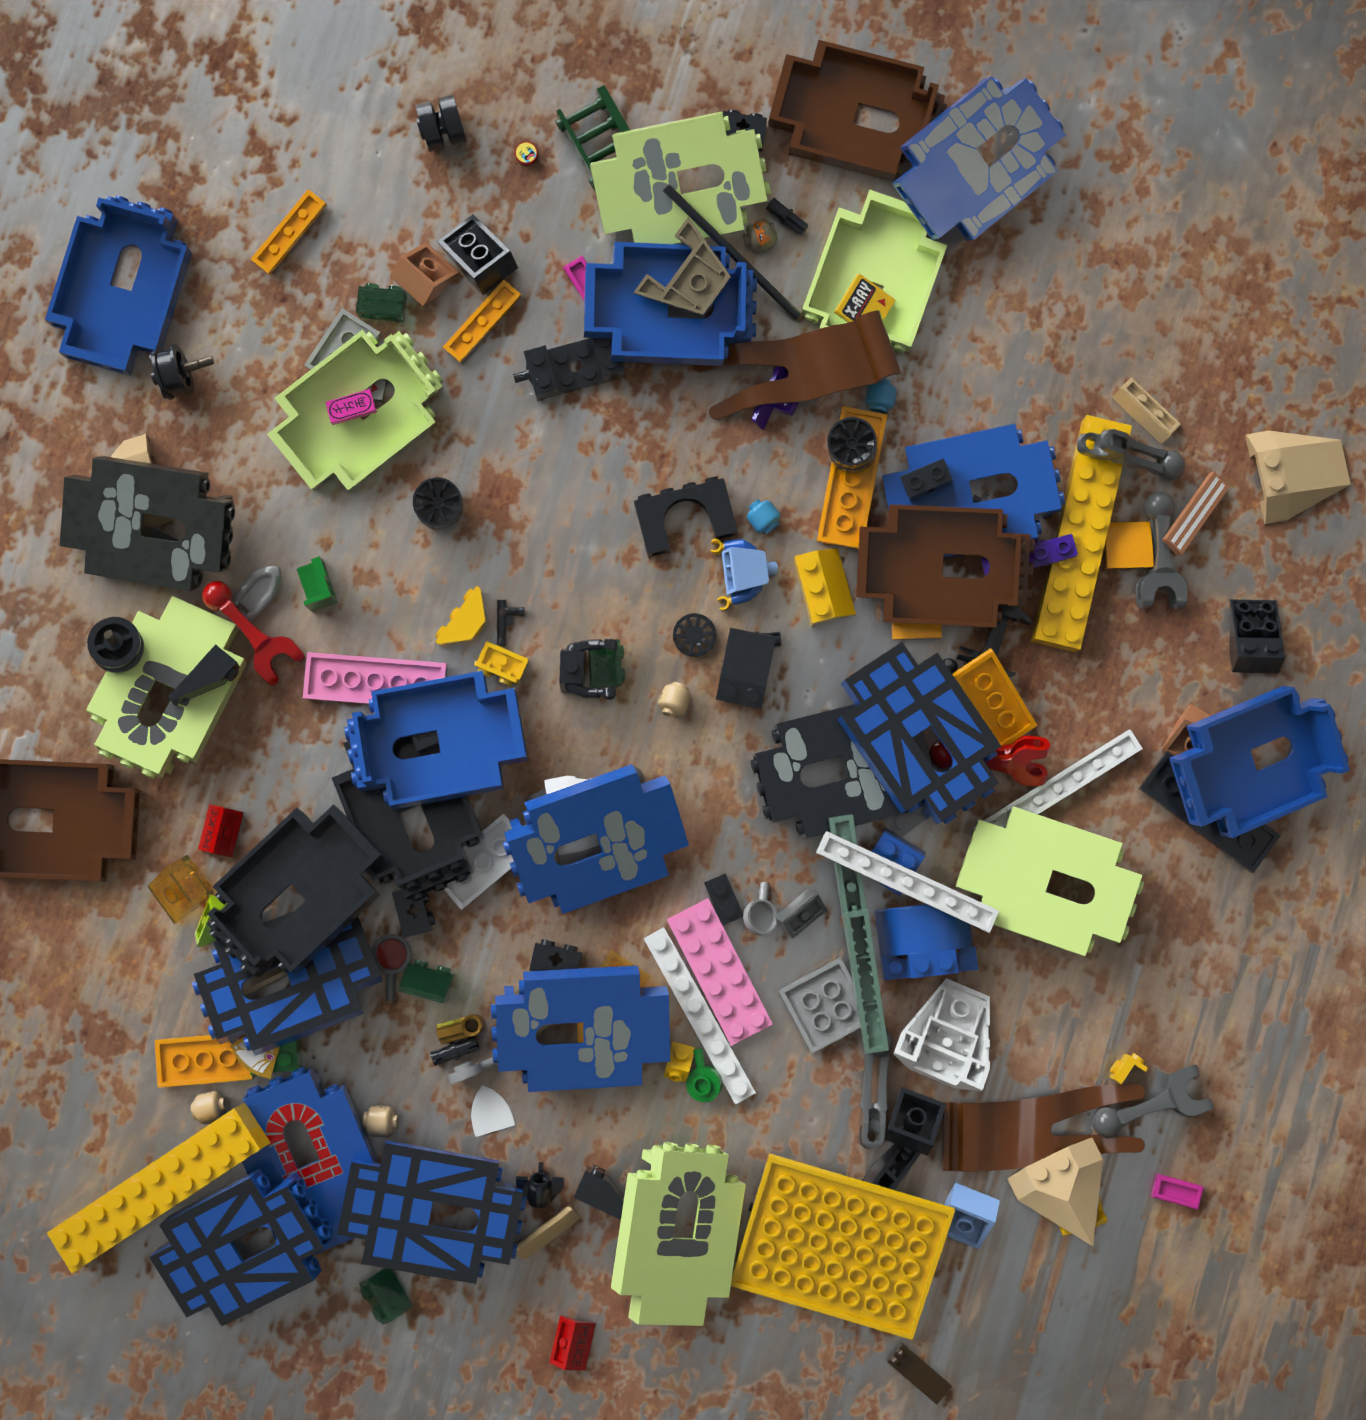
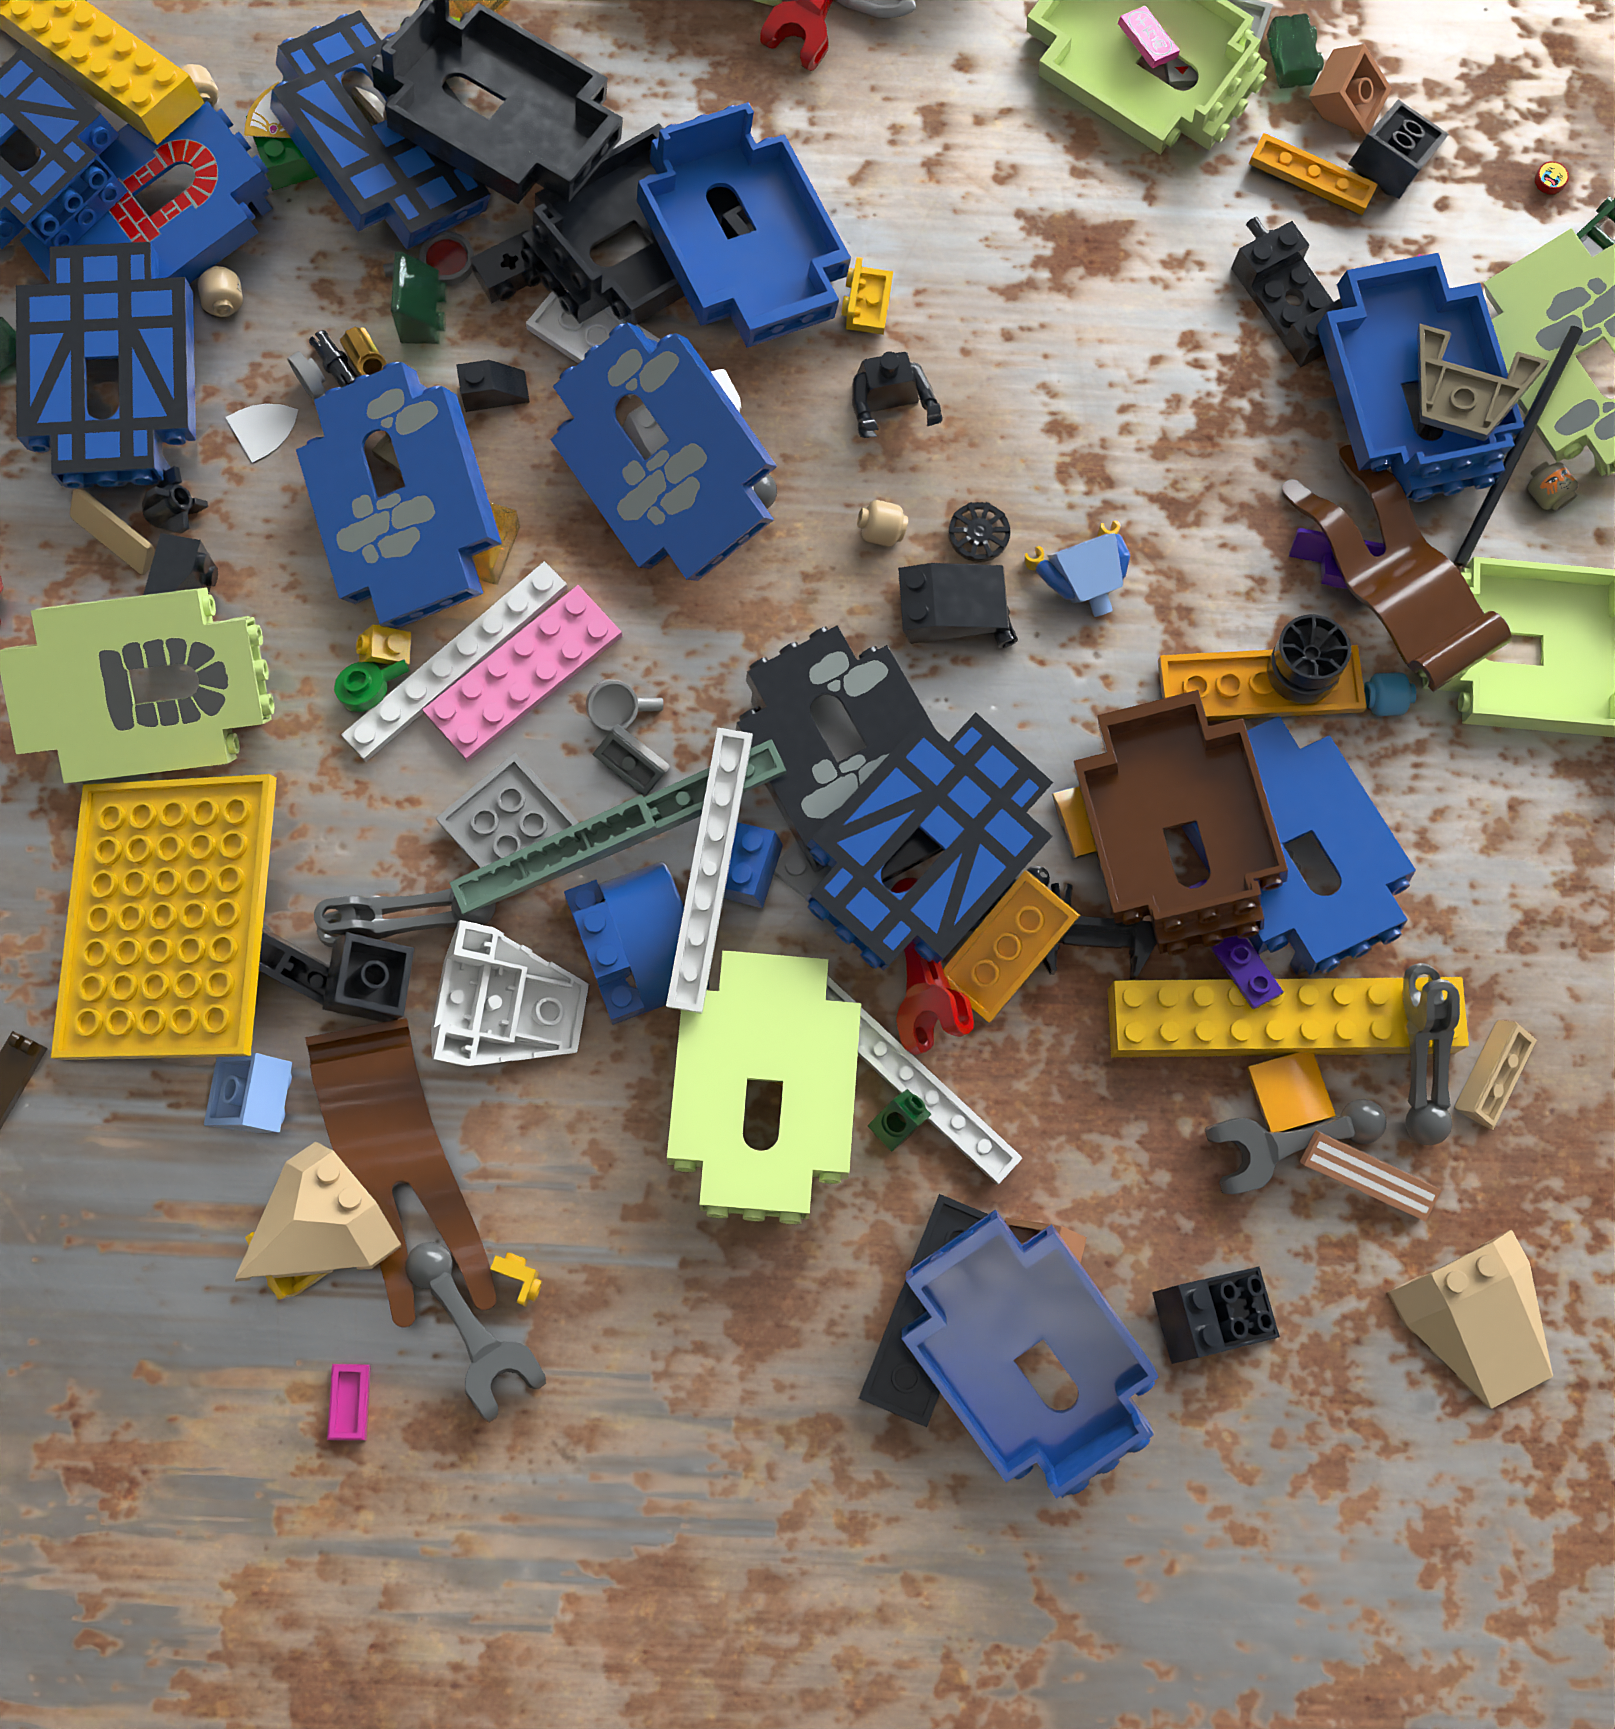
camera: 70 degrees right, 10 degrees down
light orange plate [155,1035,254,1088] -> none
red panel [198,804,244,857] -> none
green panel [297,556,338,612] -> none
bright pink plate [303,652,447,704] -> none
black wheel [413,477,463,530] -> none
black wheel [415,94,467,152] -> none
yellow slope [435,586,487,647] -> none
black hose [497,600,525,647] -> none
black brick [529,939,582,971] -> none
clear green bracket [588,639,625,688] -> none
black arch [634,476,738,558] -> none
black plate [704,873,743,926] -> none
dark azure head [747,499,781,534] -> none
black axle [766,197,808,235] -> none
yellow slope [793,548,856,627] -> none
tile [834,274,895,323] -> none
black brick [900,458,953,502] -> none
none -> black slope [456,360,530,412]
none -> dark green brick [867,1089,932,1152]

